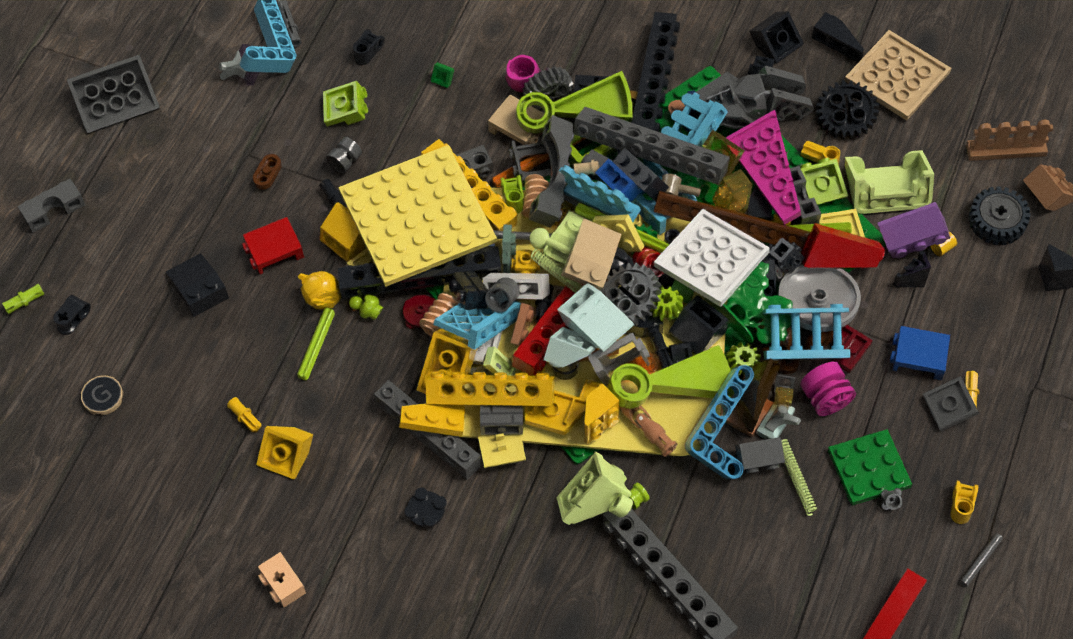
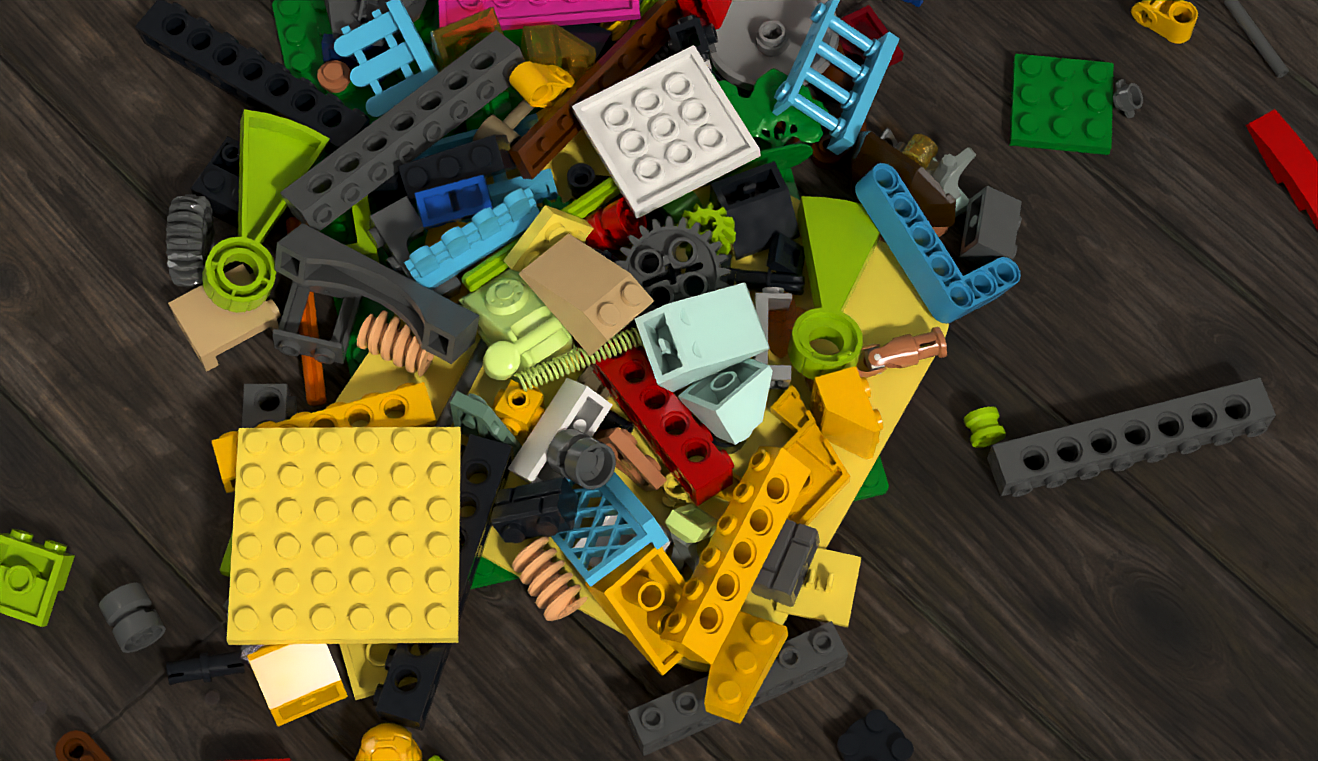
camera: 70 degrees left, 5 degrees up
lime animal [349,295,384,320] -> none
dark red piece [403,295,435,329] -> none
green tile [431,62,454,88] -> none
lime piece [500,175,524,213] -> none
dark pink helmet [505,55,539,92] -> none
yellowish green piece [557,452,633,525] -> none
tan pin [574,160,599,176] -> none
lime gear [726,342,761,377] -> none
yellowish green piece [781,439,817,515] -> none
dark pink wheel [800,362,856,416] -> none
none -> yellow piece [509,61,575,109]

